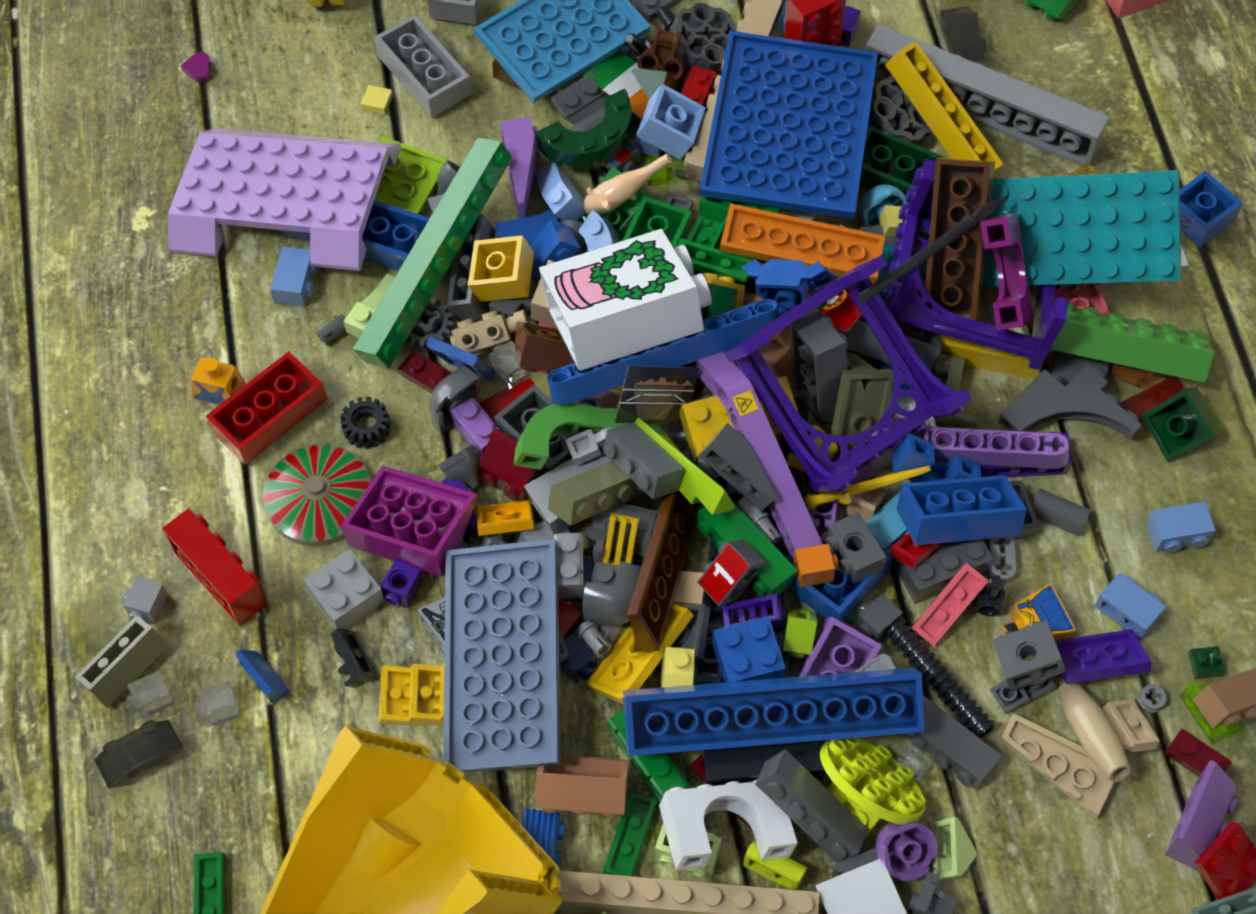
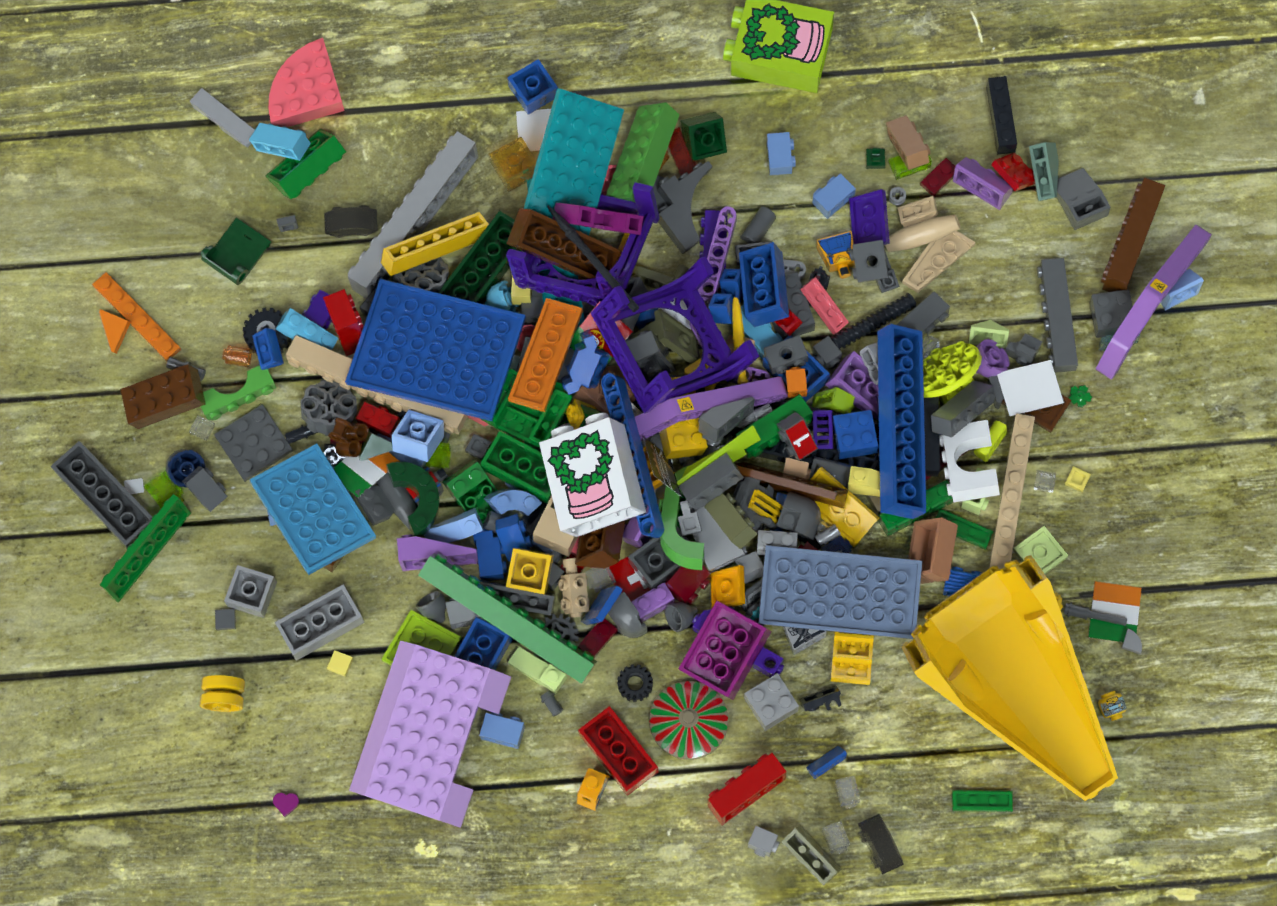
camera: 80 degrees left, 10 degrees up
light nougat piece [584,154,672,214] -> none

